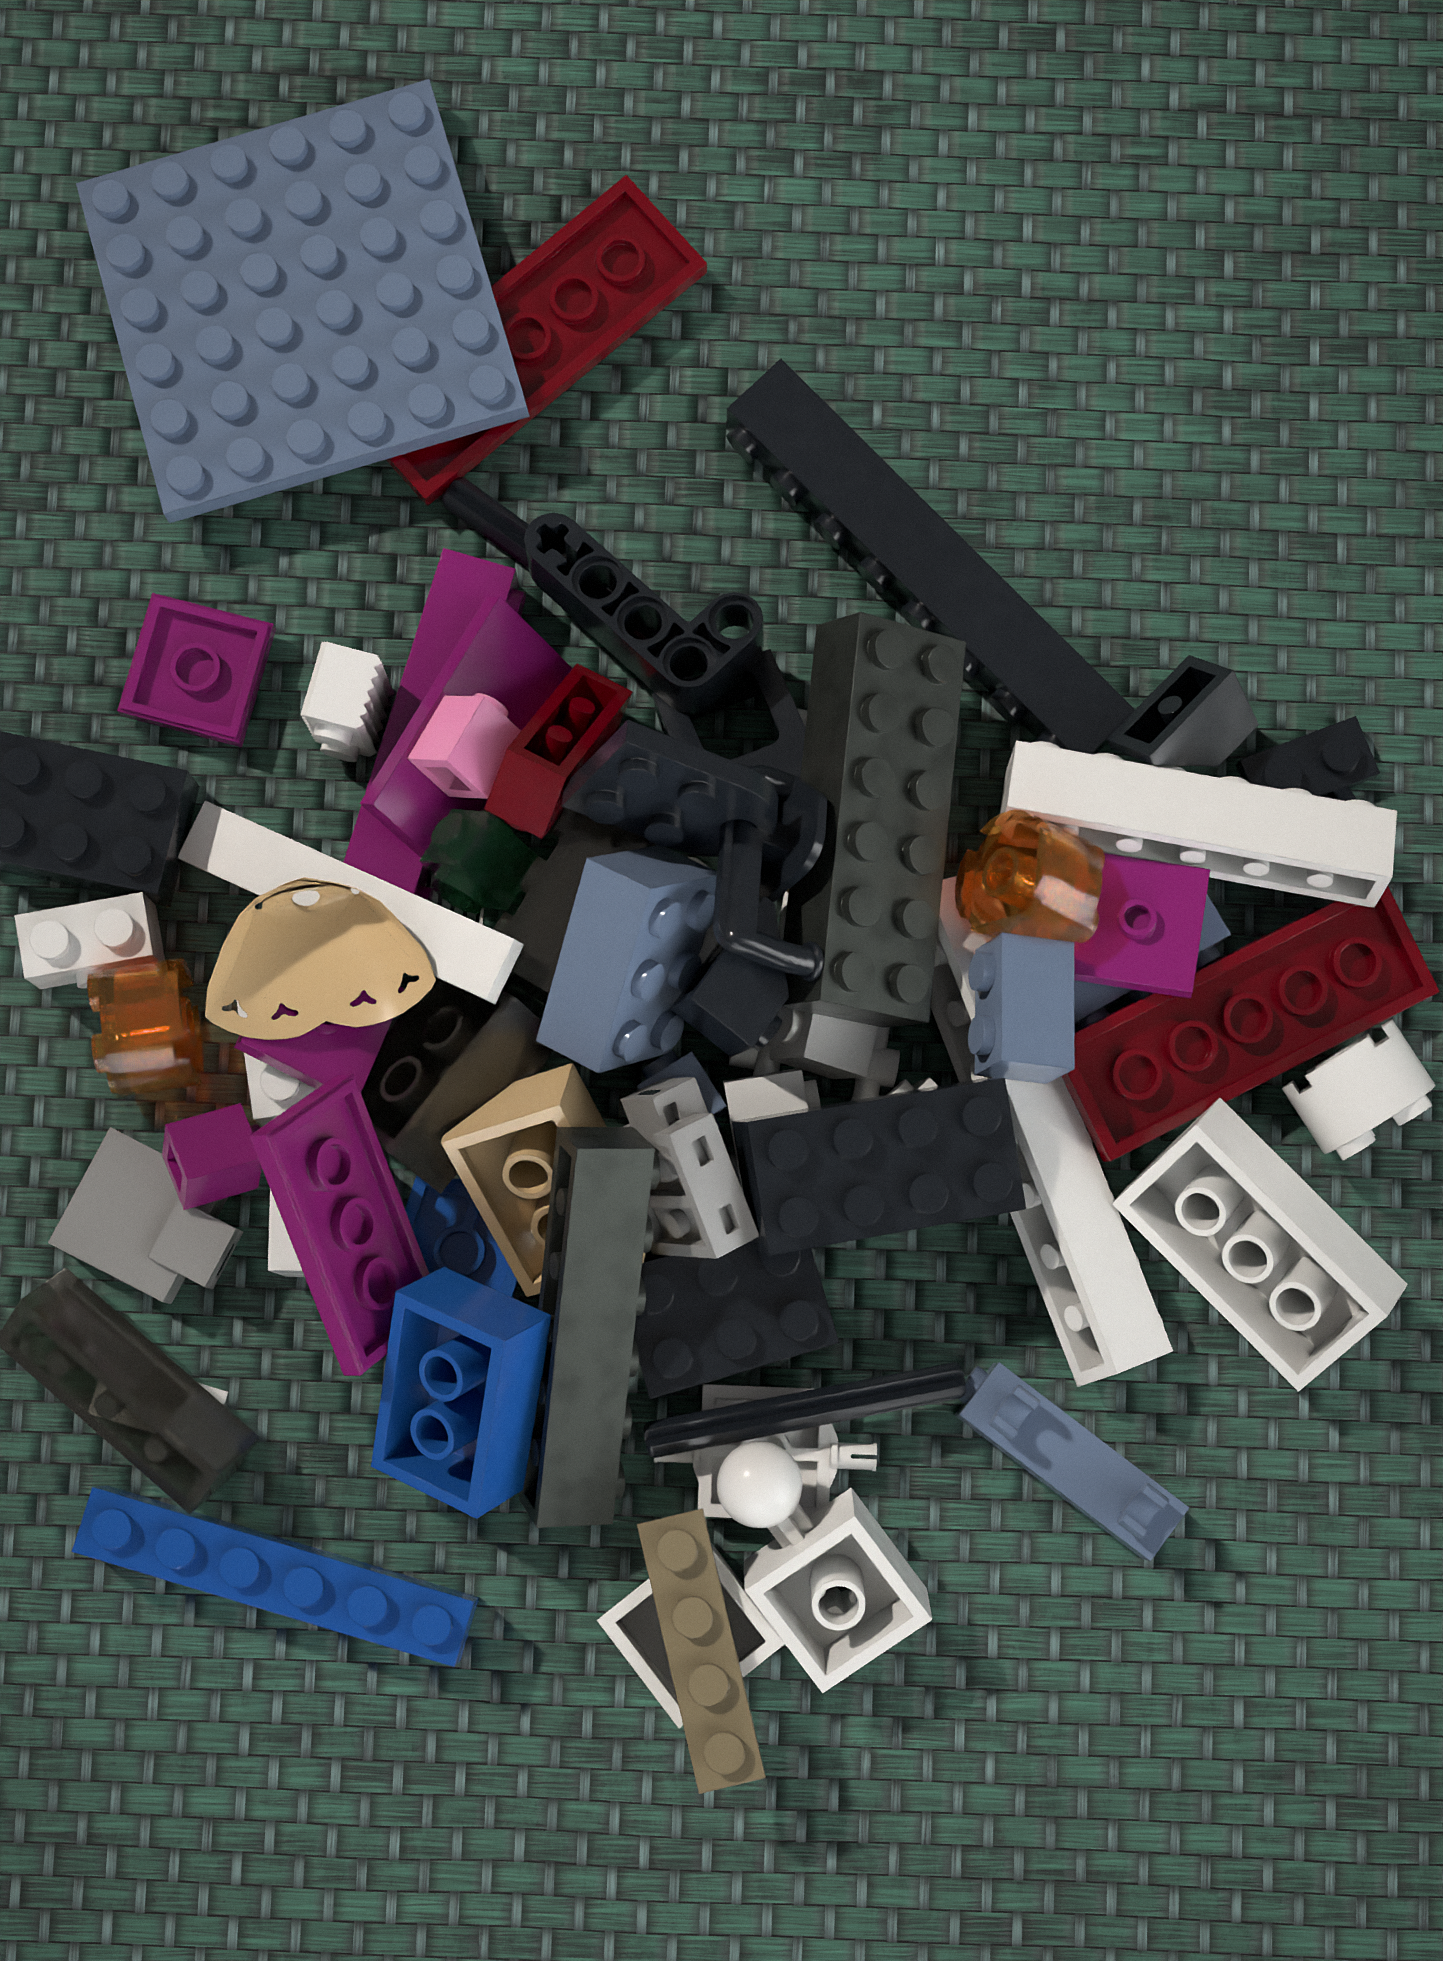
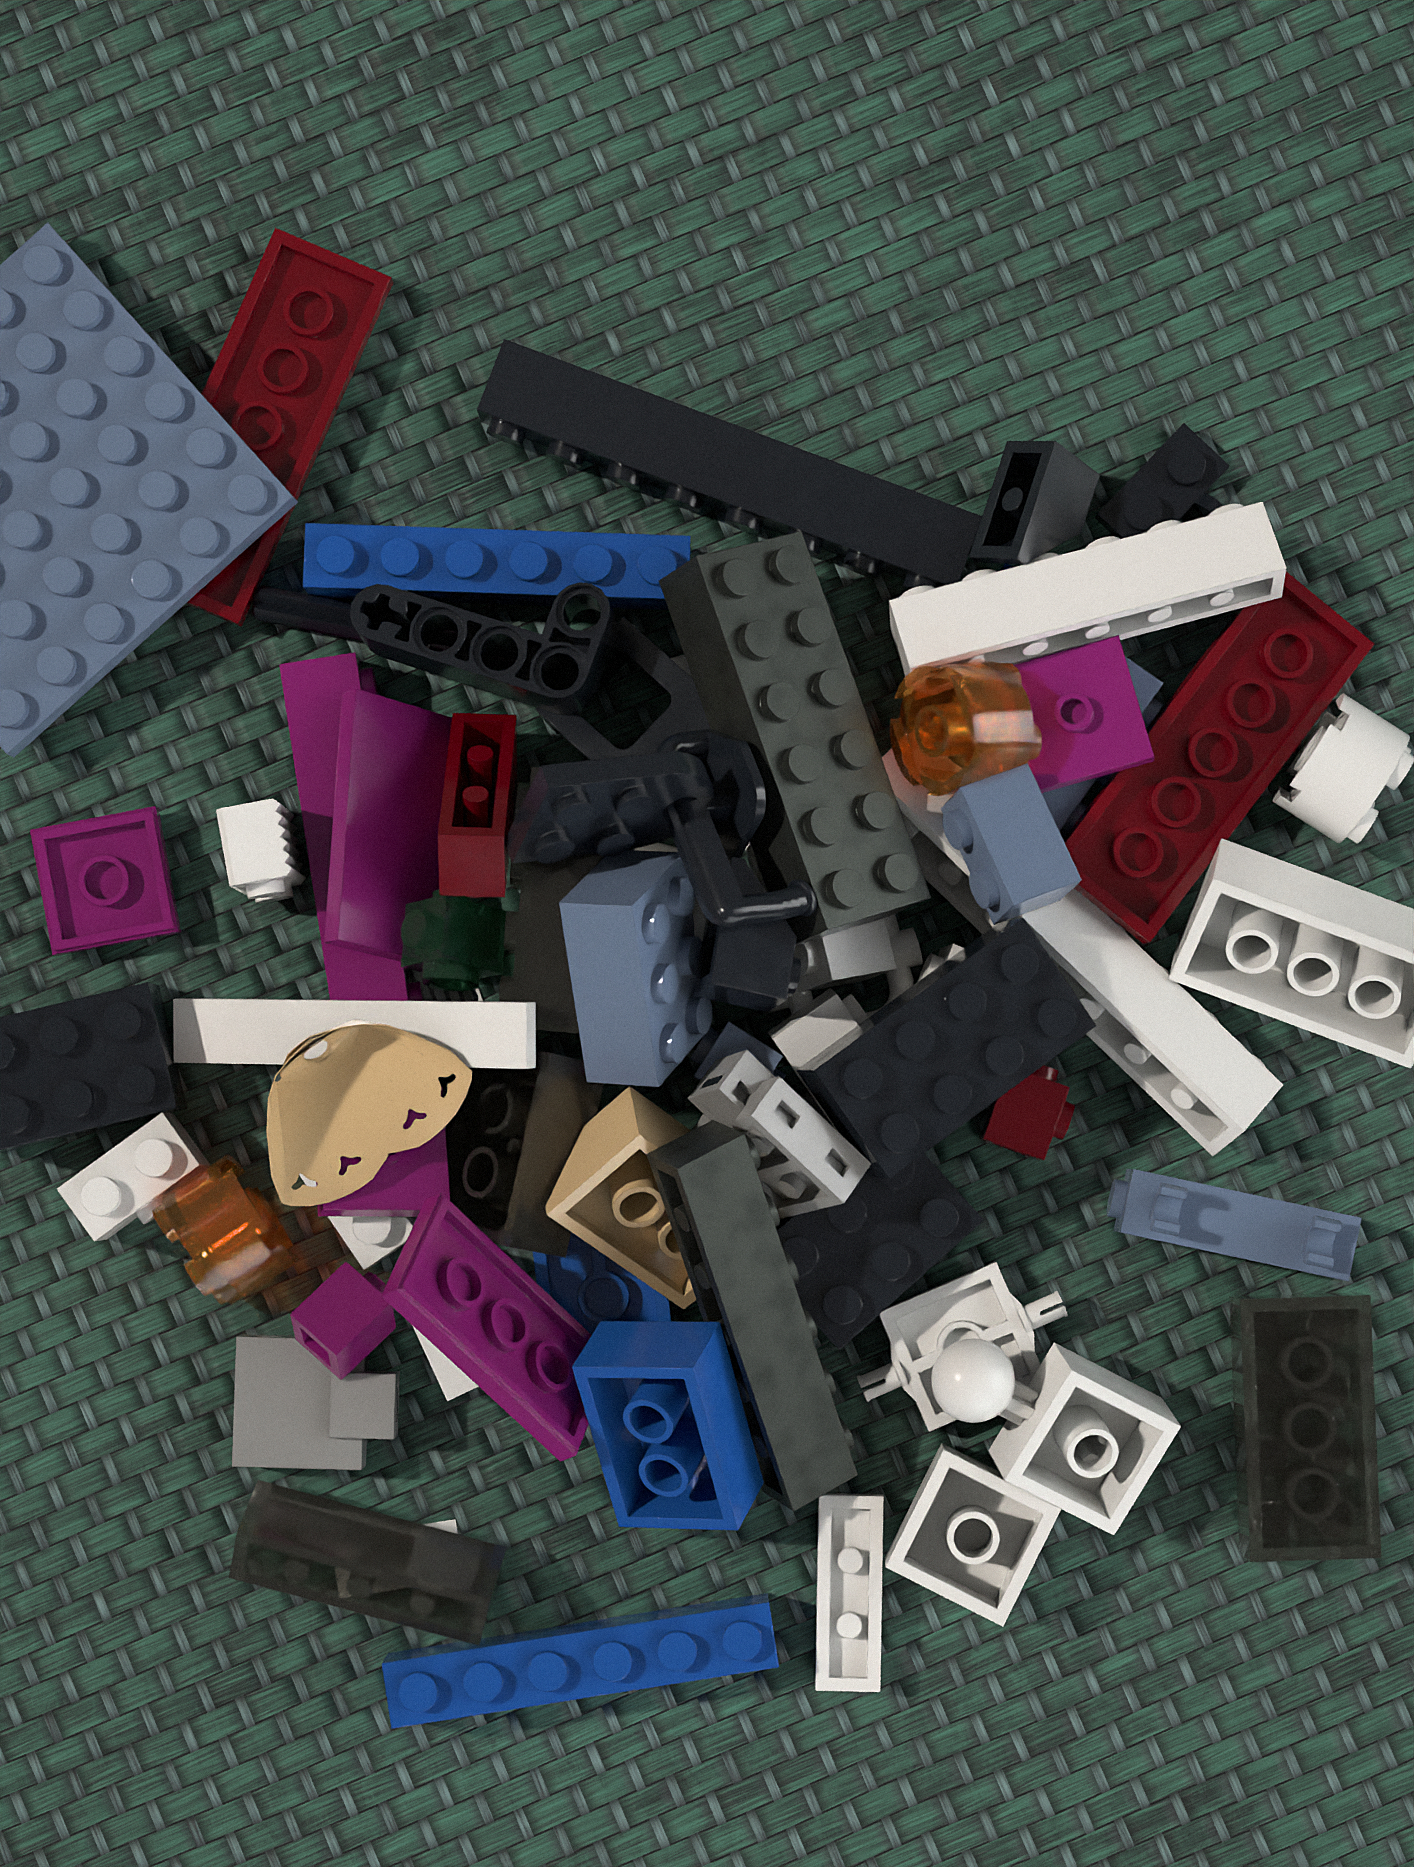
camera: 20 degrees left, 5 degrees up
bright pink brick [407,693,521,799] -> none
dark tan plate [637,1508,766,1794] -> none
black axle [643,1362,966,1458] -> none
none -> blue brick [303,523,691,610]
none -> white plate [815,1493,884,1692]
none -> dark red brick [979,1065,1075,1161]
none -> clear smoke brick [1229,1292,1381,1562]

